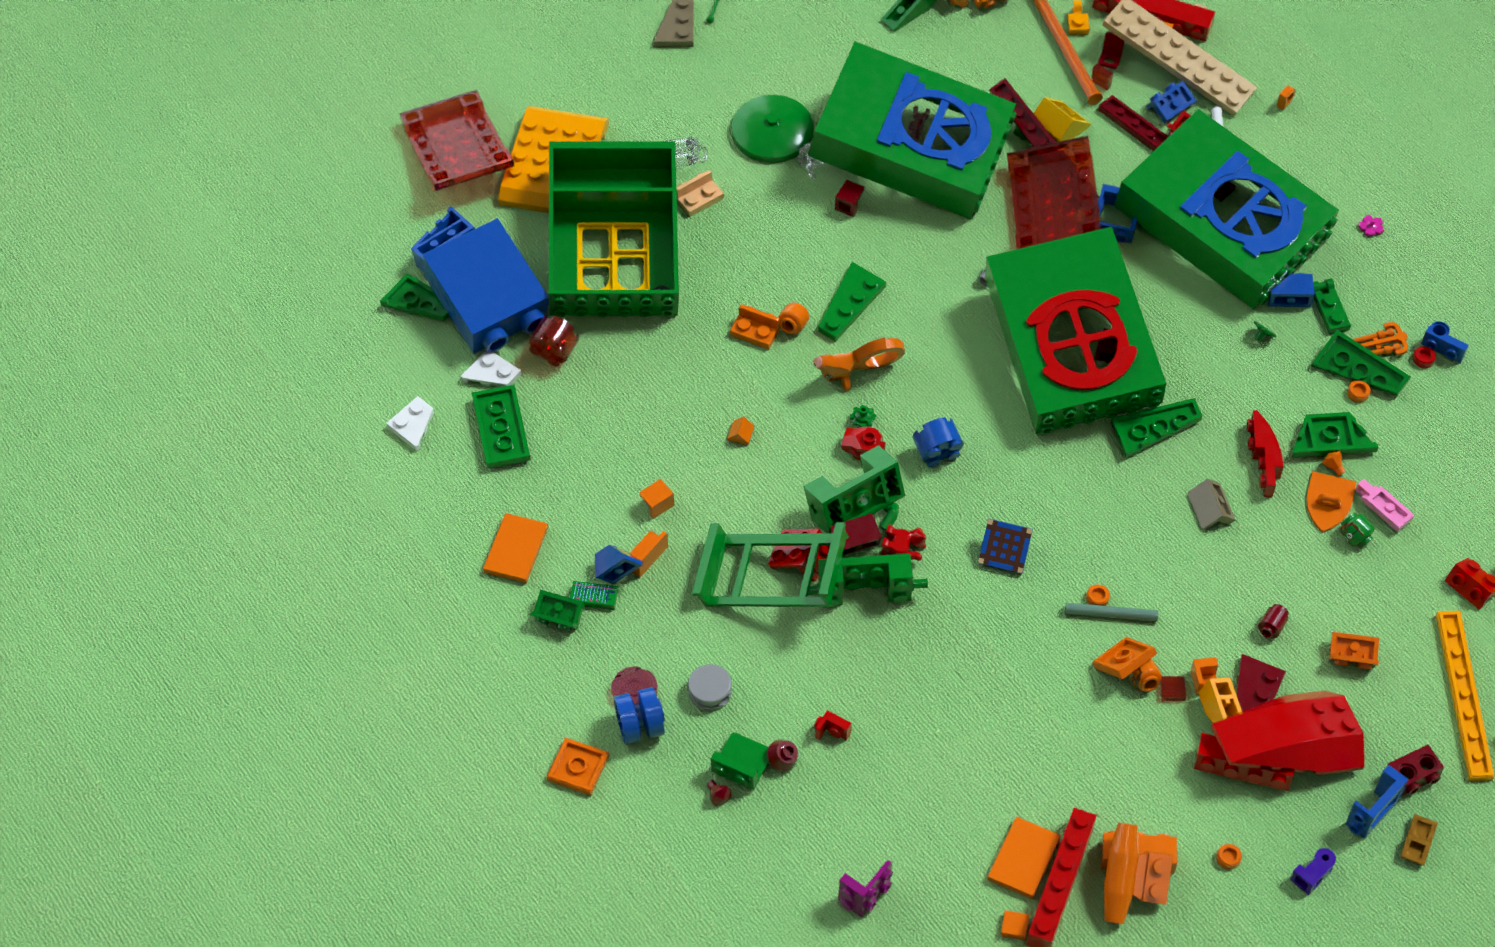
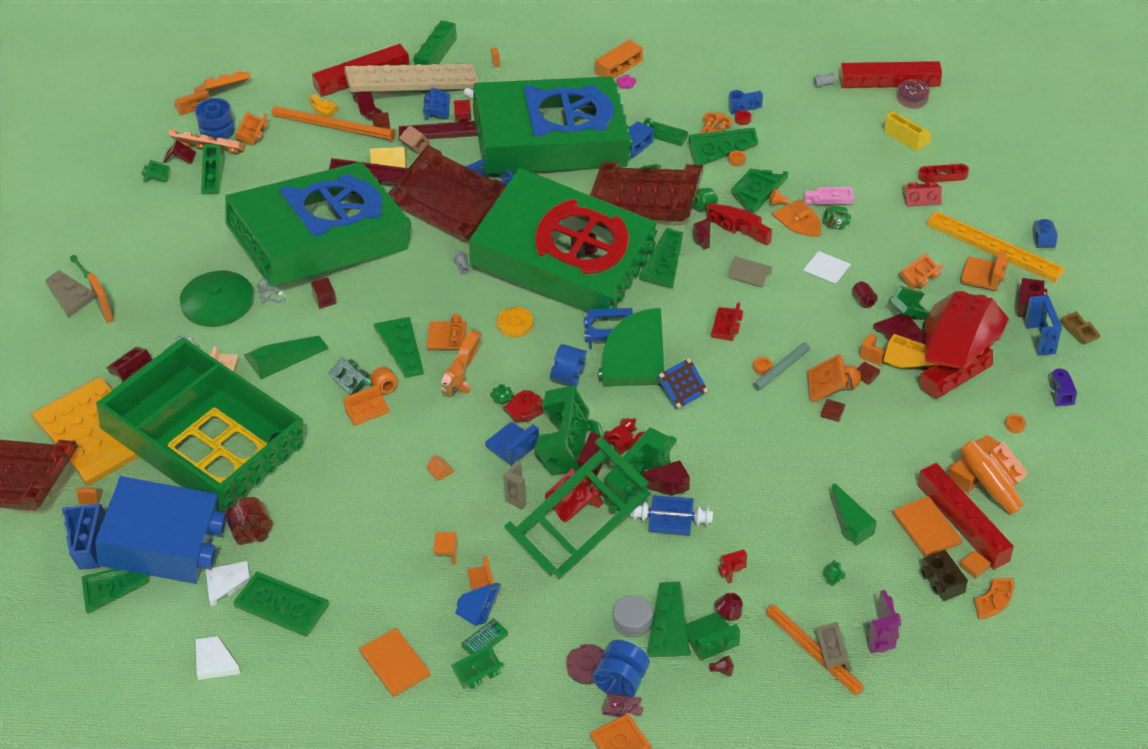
camera: 50 degrees left, 10 degrees down
none -> orange slope [76,488,103,504]
none -> orange tile [87,273,113,323]
none -> dark red bracket [106,347,152,382]
none -> green wedge [244,335,328,379]
none -> clear green bracket [328,357,372,395]
none -> nougat brick [399,125,430,155]
none -> green brick [413,20,457,65]
none -> orange hinge [427,313,467,350]
none -> blue bracket [485,422,539,466]
none -> light orange tile [497,307,534,338]
none -> dark tan panel [503,460,527,510]
none -> blue panel [584,308,633,349]
none -> clear red slope [590,162,704,221]
none -> orange brick [595,39,643,79]
none -> green brick [599,308,664,387]
none -> clear pink plate [601,693,643,717]
none -> blue plate [630,495,713,536]
none -> dark red slope [643,460,690,496]
none -> green wing [647,581,691,657]
none -> green head [691,188,718,211]
none -> dark red bracket [693,219,711,250]
none -> red bracket [711,302,743,341]
none -> orange axle [766,604,864,695]
none -> white sticker [804,251,851,283]
none -> dark tan panel [817,622,852,672]
none -> clear red tile [821,399,846,422]
none -> green plant [823,560,846,586]
none -> green slope [830,483,877,546]
none -> green bracket [890,286,930,319]
none -> dark brown brick [921,549,968,602]
none -> orange bracket [961,249,1009,291]

